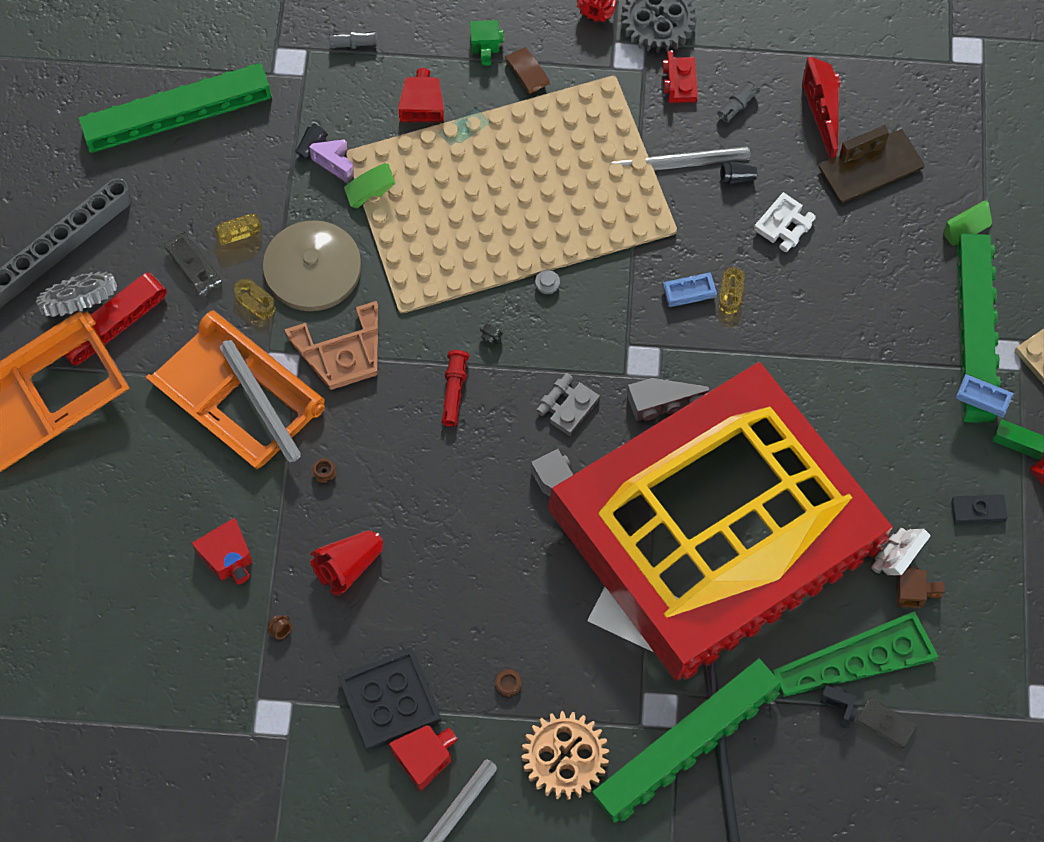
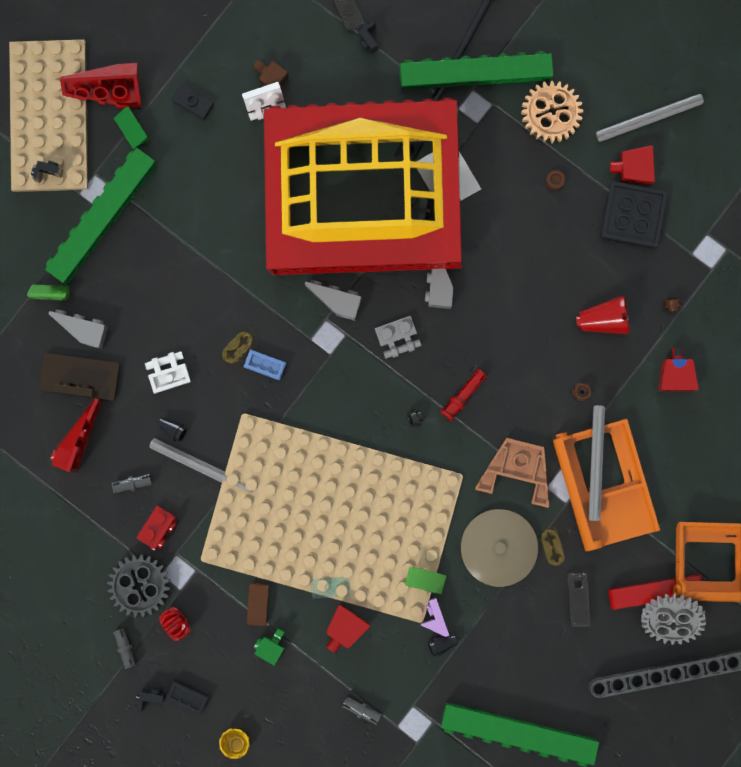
camera: 140 degrees left, 20 degrees up
clear yellow beam [215,214,262,244] -> none
light grey plate [535,270,560,294] -> none
green wing [772,611,938,697] -> none
medium blue plate [955,374,1013,418] -> none
none -> light grey slope [49,309,108,349]

